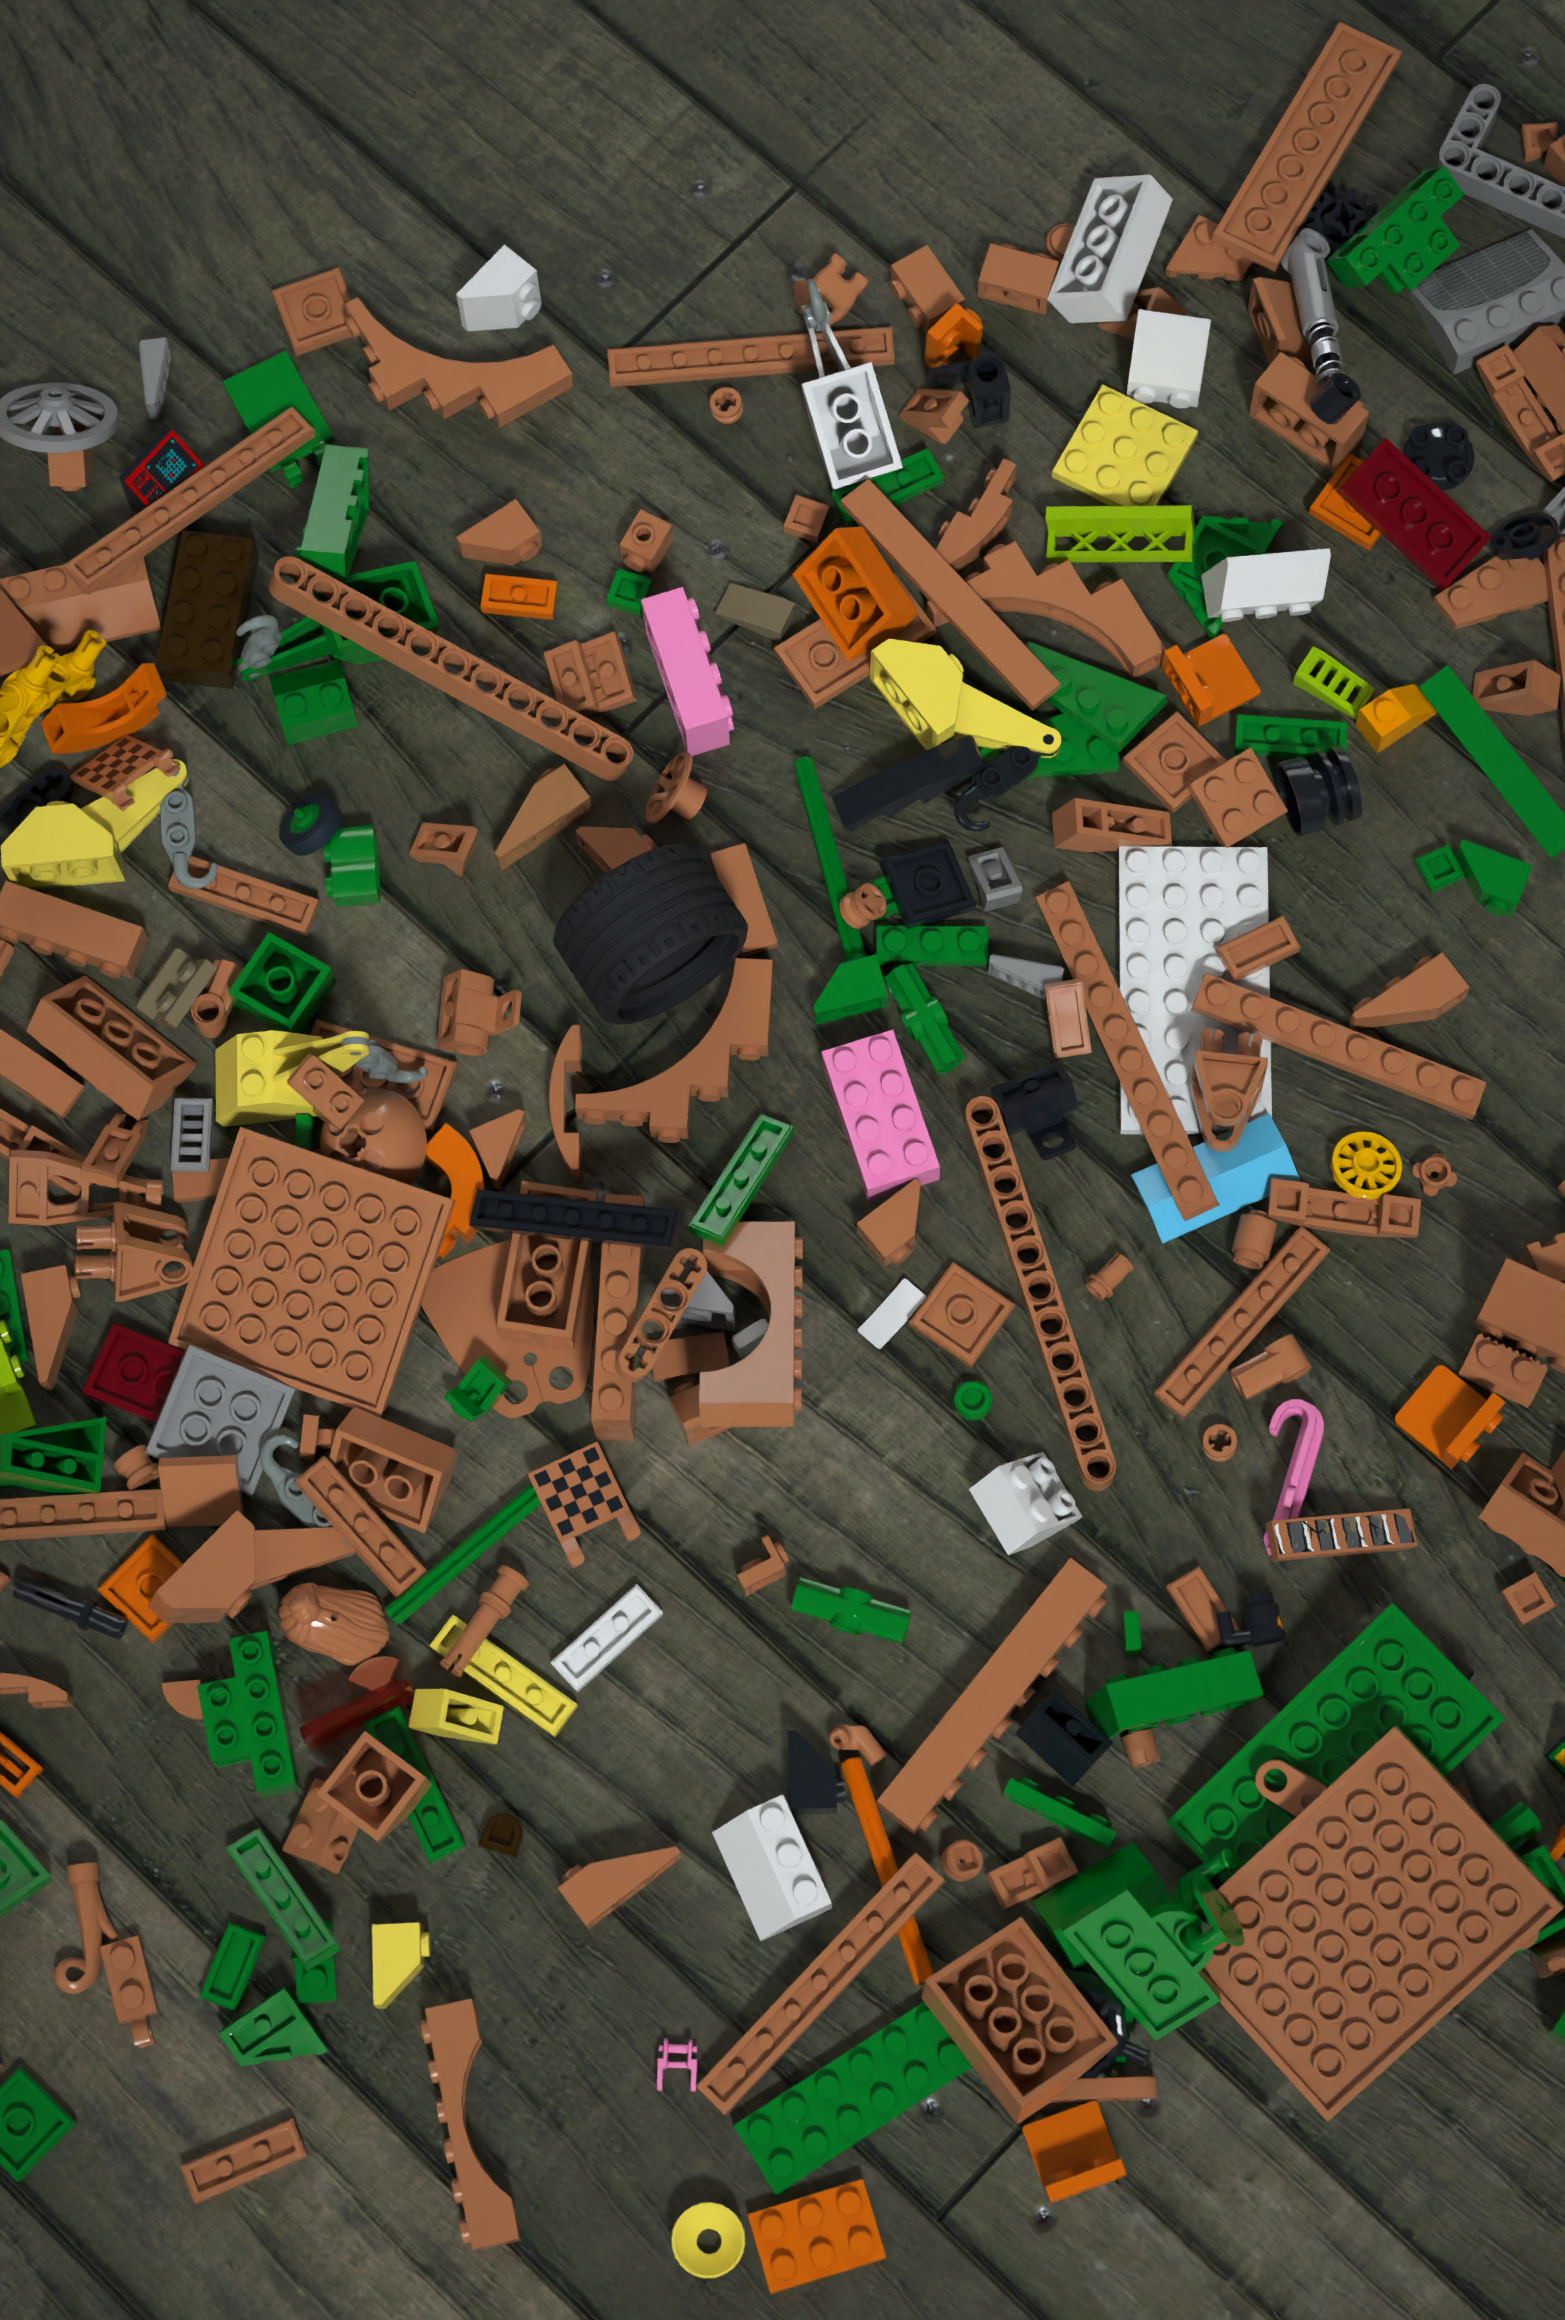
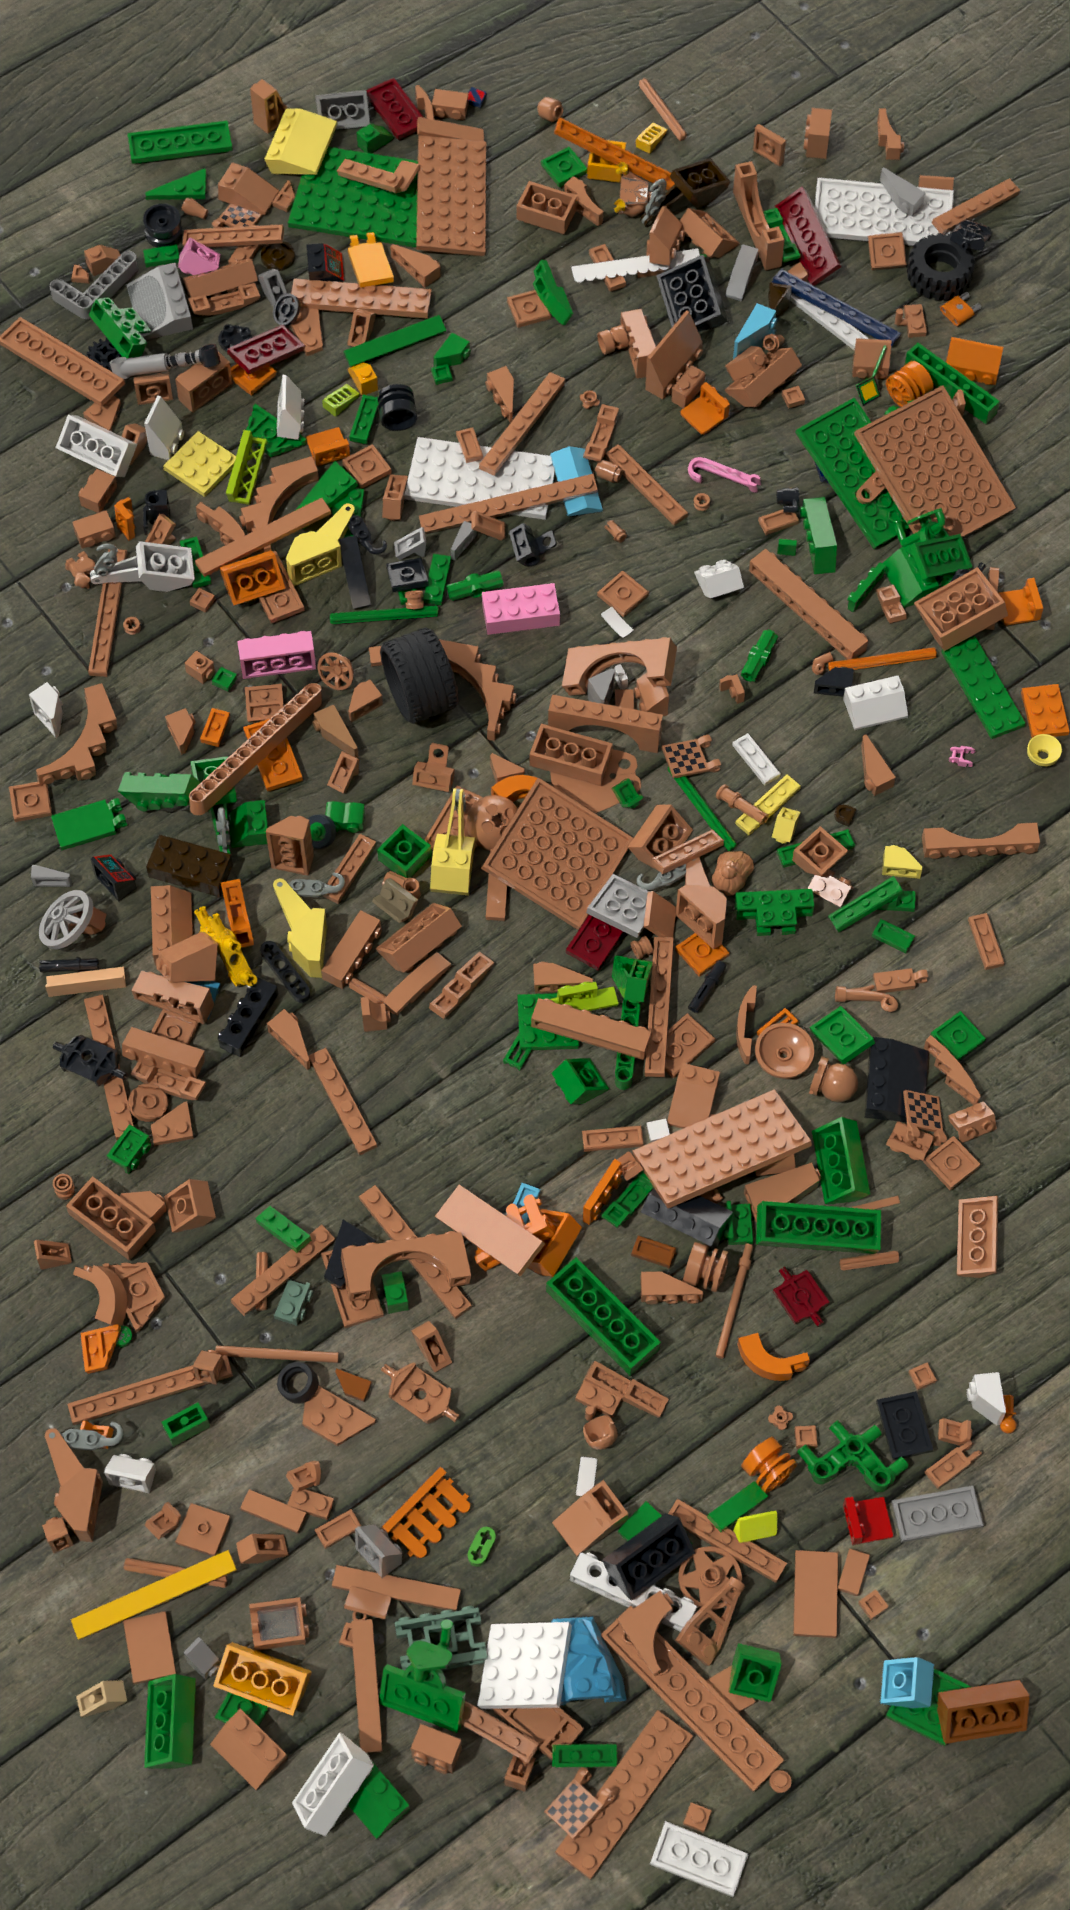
camera: 85 degrees left, 10 degrees down
nougat plate [8,1149,164,1226] -> none
nougat tile [64,407,315,595] -> none
nougat flag [70,734,181,811] -> none
nougat piece [74,1202,193,1302] -> none
nougat hinge [80,1113,149,1189] -> none
nougat tile [162,1679,203,1720] -> none
light grey slope [171,1098,215,1173] -> none
green wing [218,1986,328,2066] -> none
nougat bracket [287,1054,364,1130] -> none
green tile [296,1114,317,1151] -> none
nougat tile [299,1414,336,1461] -> none
clear red piece [299,1679,415,1751] -> none
nougat tile [348,1656,400,1697] -> none
black tile [469,1189,684,1251] -> none
nougat slope [549,1025,582,1179] -> none
nougat beam [615,1248,707,1382] -> none
green tile [688,1113,794,1246] -> none
nougat plate [696,1852,945,2115] -> none
dark tan slope [715,583,796,643] -> none
green slope [813,953,888,1025] -> none
nougat slope [857,1178,921,1267] -> none
nougat tile [941,1840,983,1882] -> none
green tile [954,1380,992,1421] -> none
nougat beam [965,1096,1116,1491] -> none
black brick [1015,1689,1113,1787] -> none
nougat piece [1046,224,1076,263] -> none
nougat hose [1122,1729,1160,1768] -> none
nougat plate [1186,748,1288,848] -> none
nougat piece [1189,1028,1268,1152] -> none
nougat piece [1229,1334,1312,1401] -> none
tile [1266,1508,1418,1562] -> none
yellow wheel [1330,1132,1402,1200] -> none
none -> orange plate [243,718,303,792]
none -> nougat slope [266,816,314,876]

